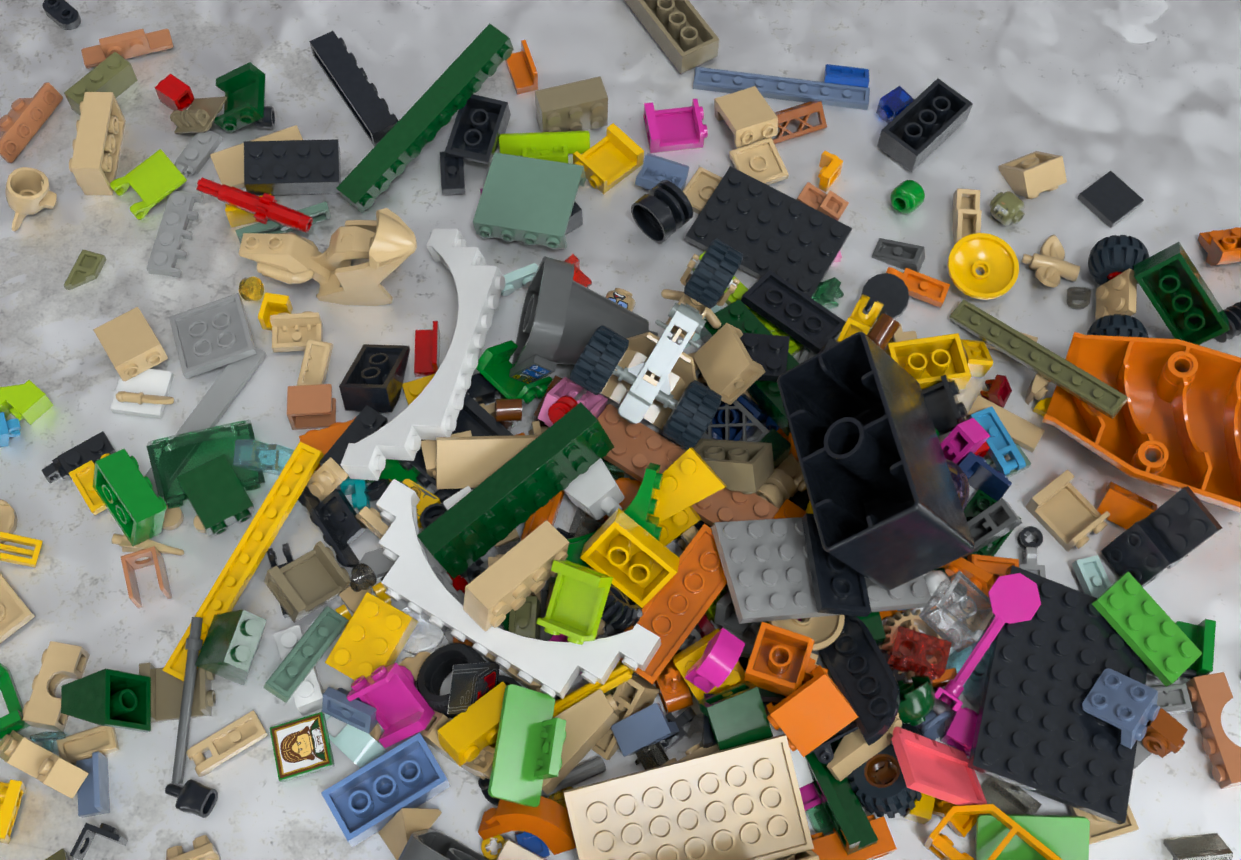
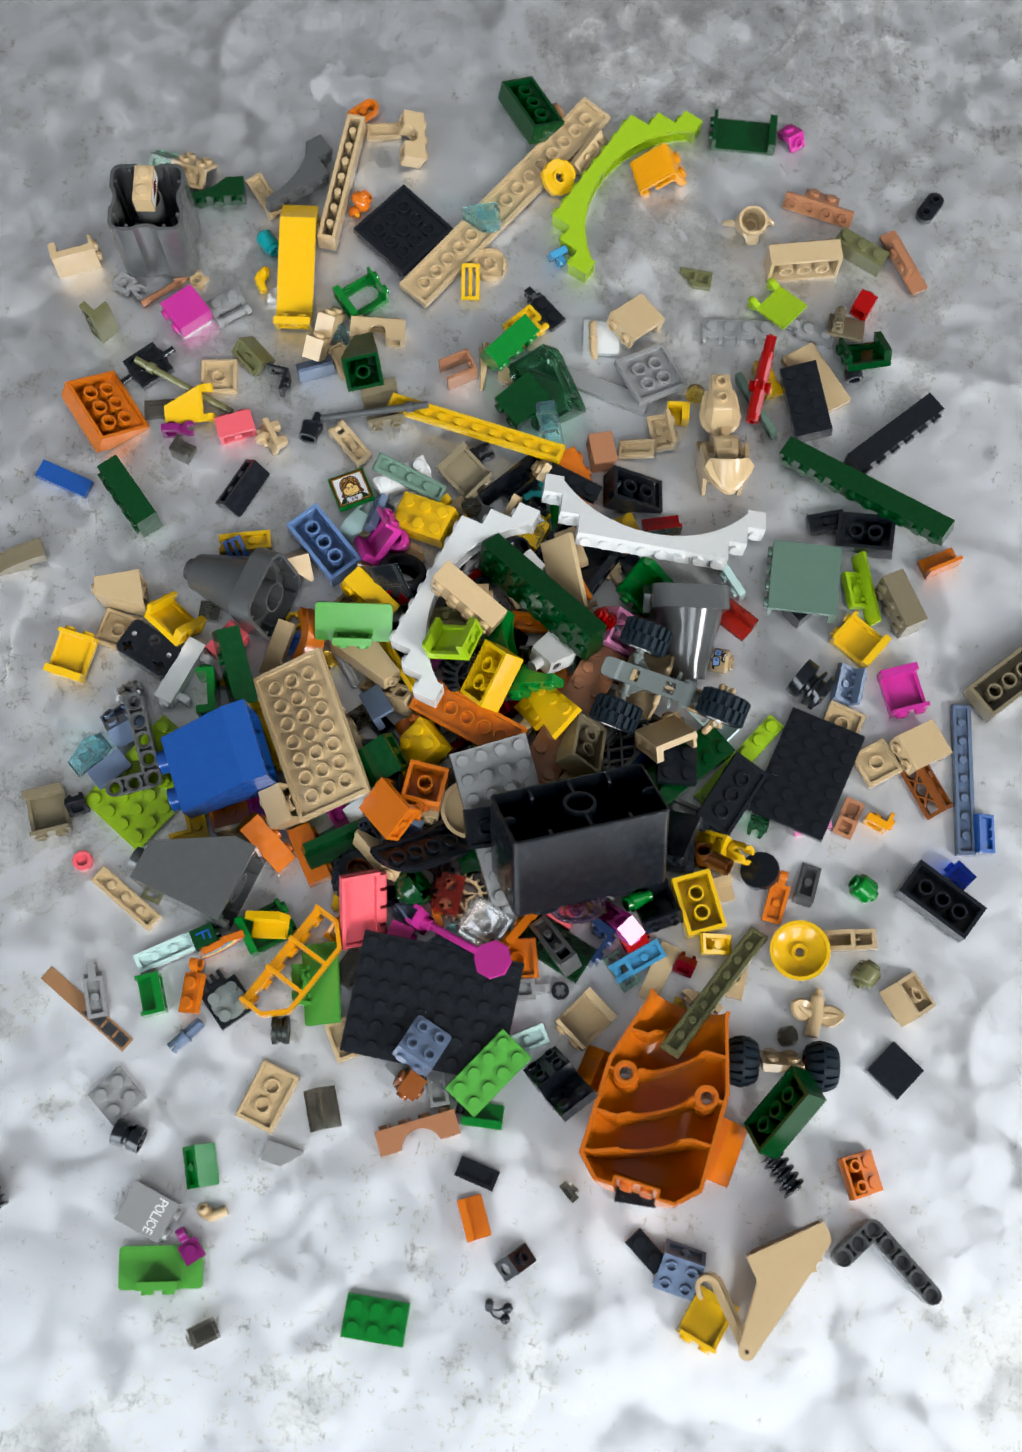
camera: 85 degrees right, 10 degrees up
slope [195,610,267,685] -> none
reddish brown piece [495,398,522,432] -> none
dark pink brick [685,628,745,693] -> none

